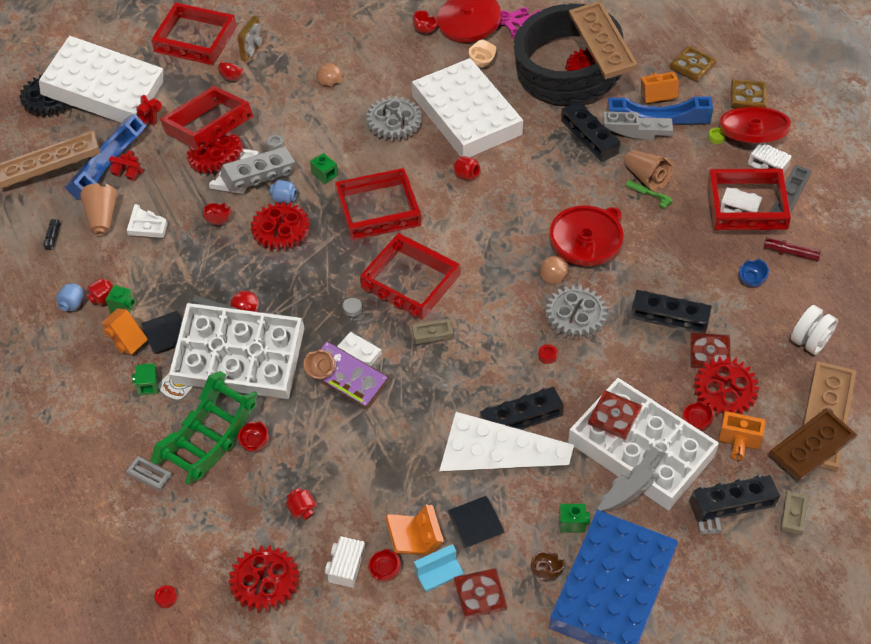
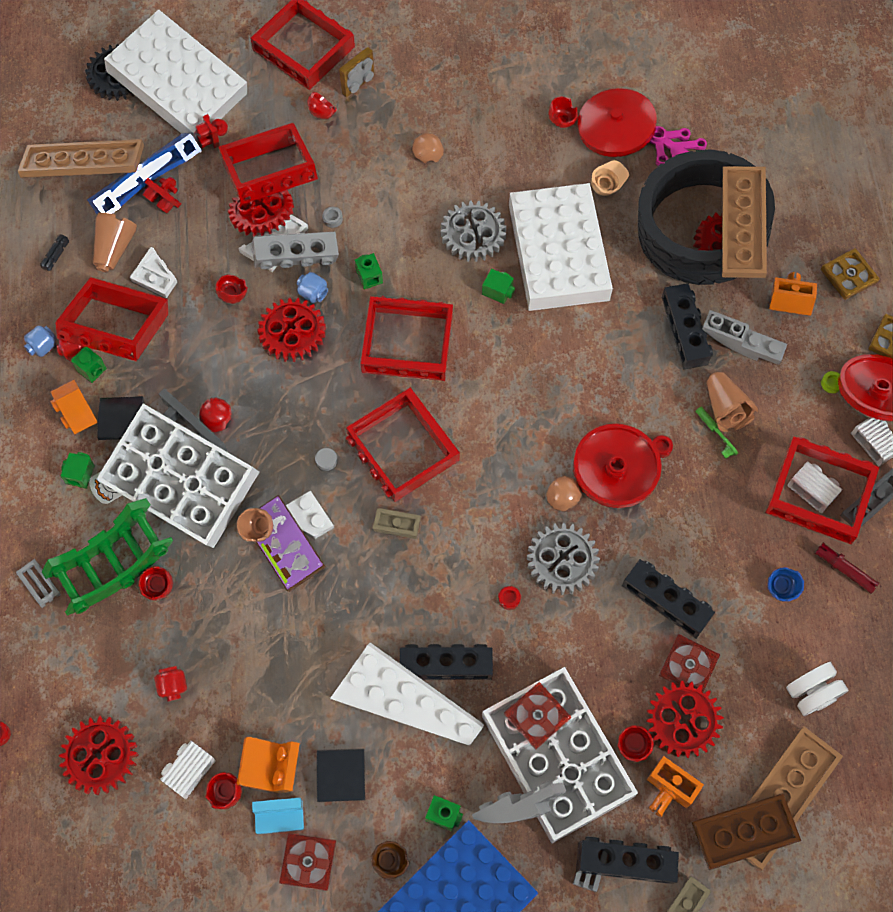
camera: 20 degrees right, 15 degrees up
red head [453,156,480,181] -> none
blue arch [606,96,713,124] -> none
none -> red window [55,277,168,362]
none -> green brick [482,268,515,304]

